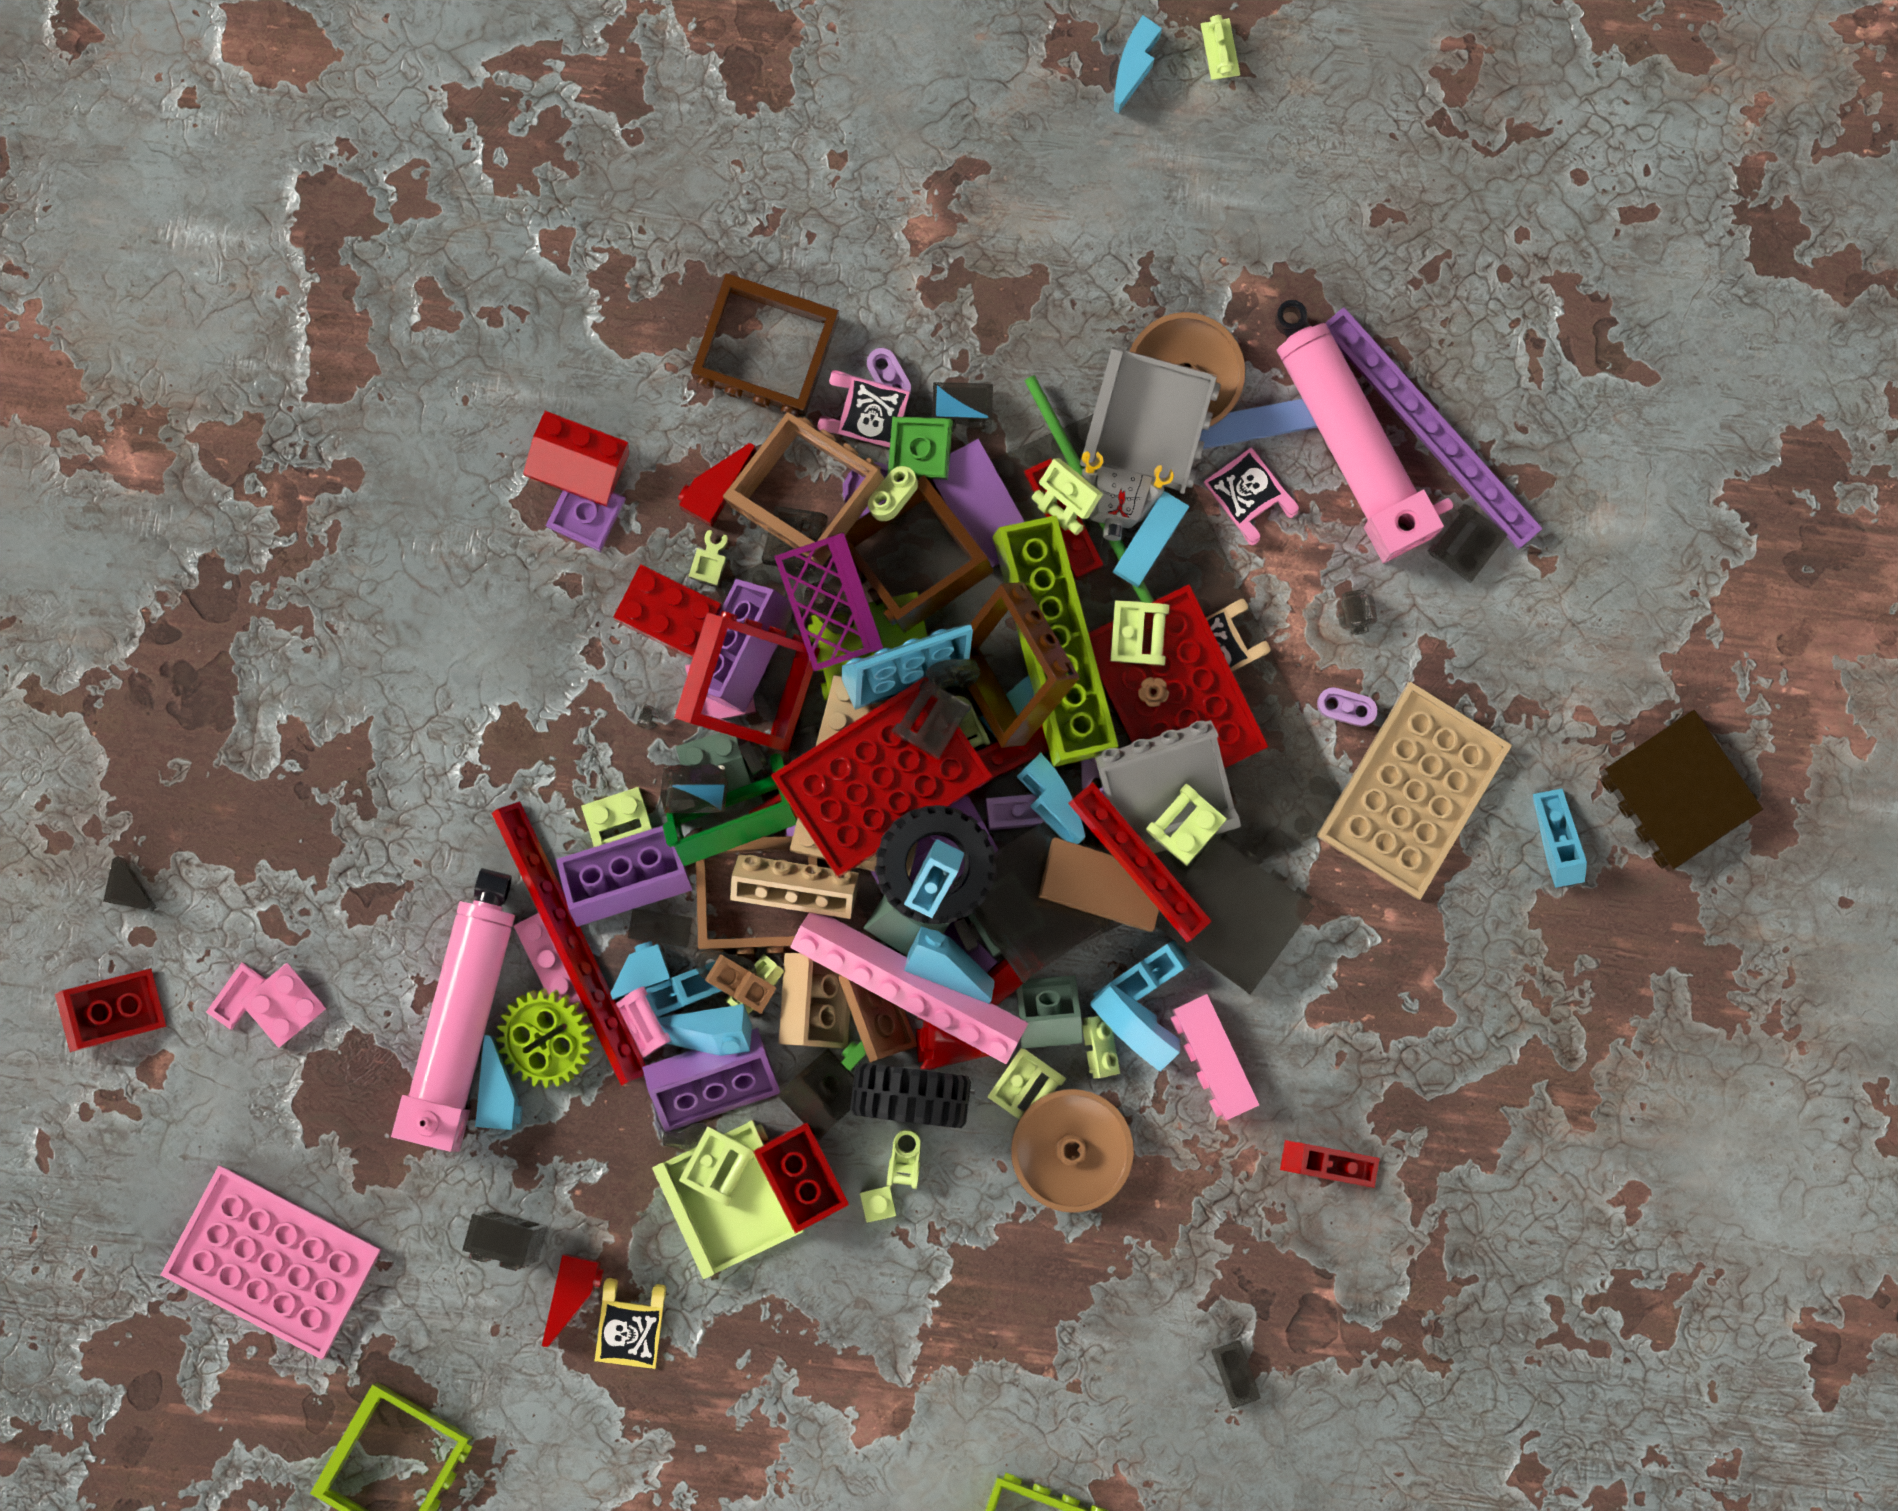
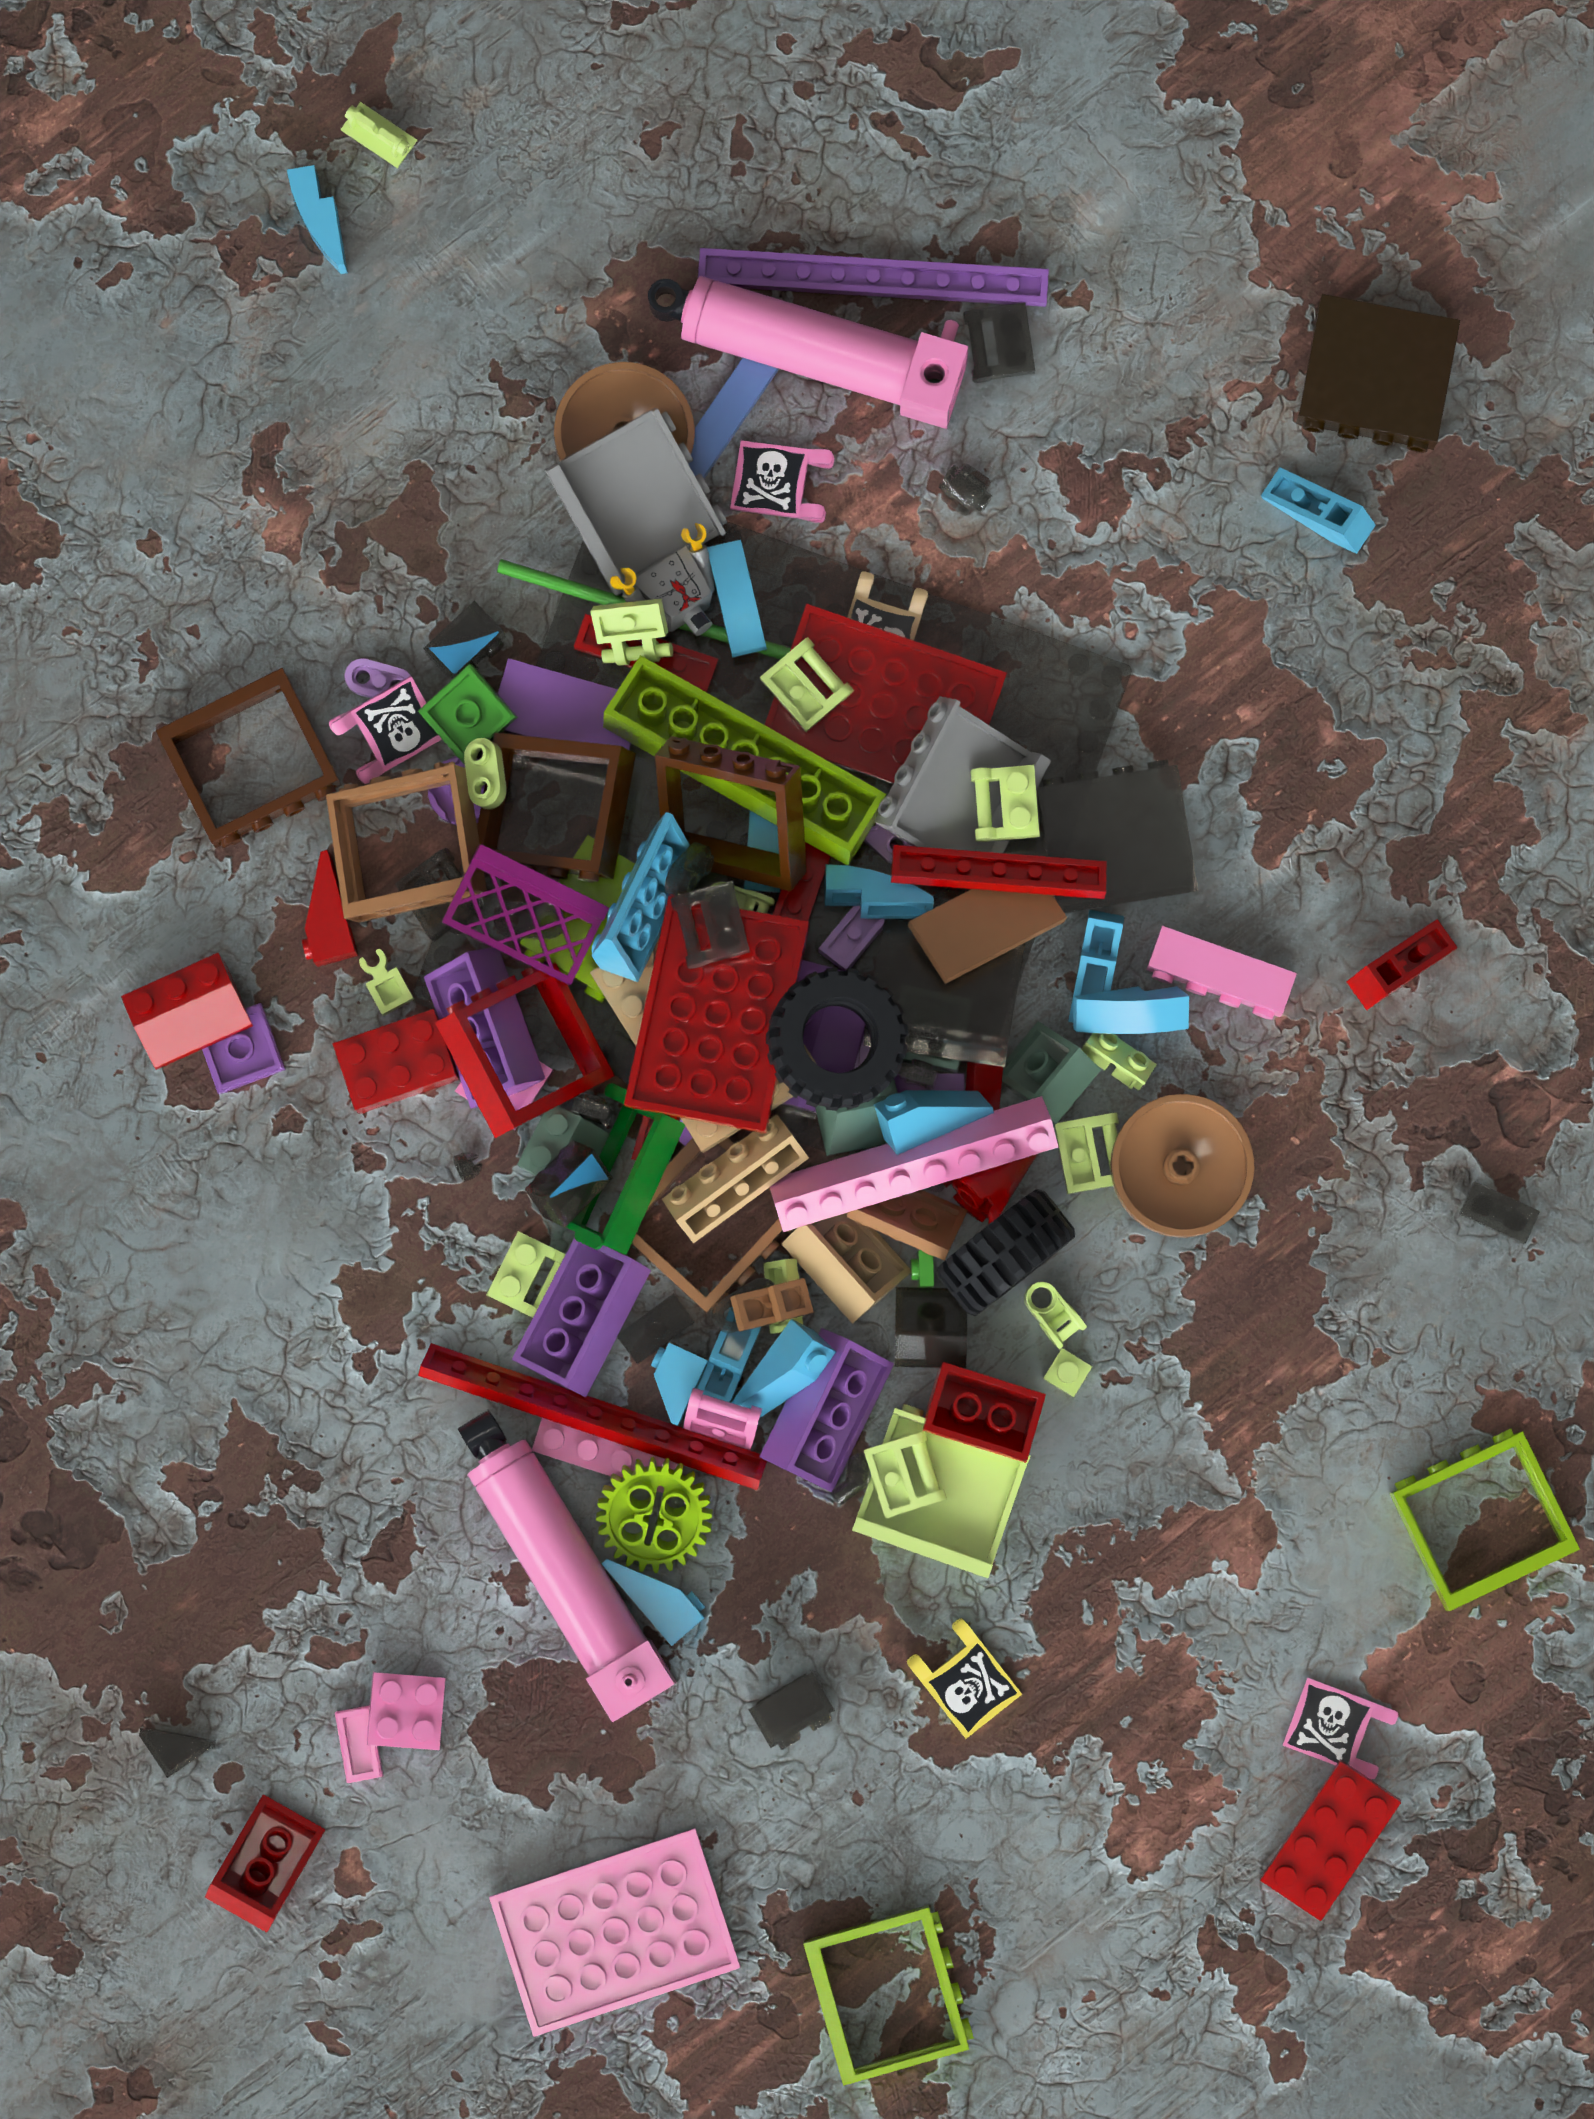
camera: 40 degrees left, 0 degrees up
red slope [542,1254,604,1347] -> none
medium azure slope [904,839,964,918] -> none
medium nougat plate [1139,677,1169,707] -> none
tan plate [1316,682,1512,900] -> none
lavender plate [1317,687,1377,727] -> none

